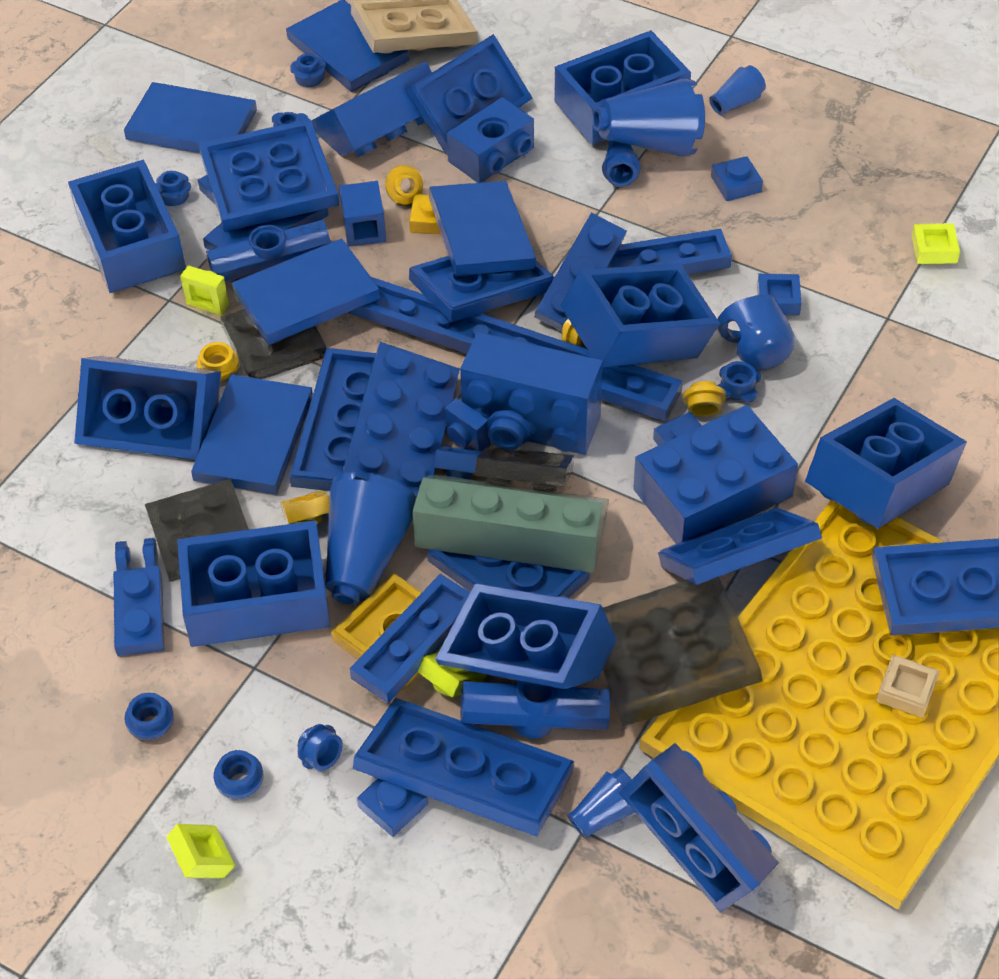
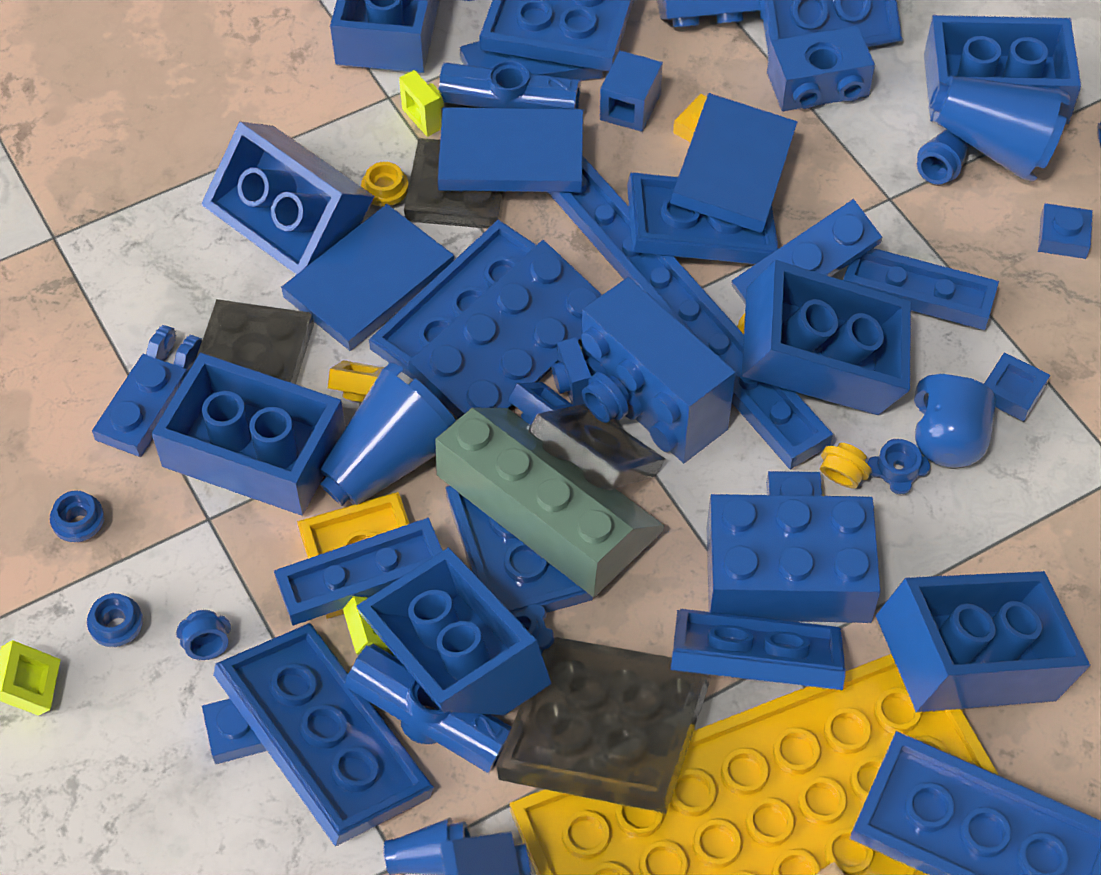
camera: 30 degrees right, 5 degrees up
yellow plate [385,165,423,205] -> none

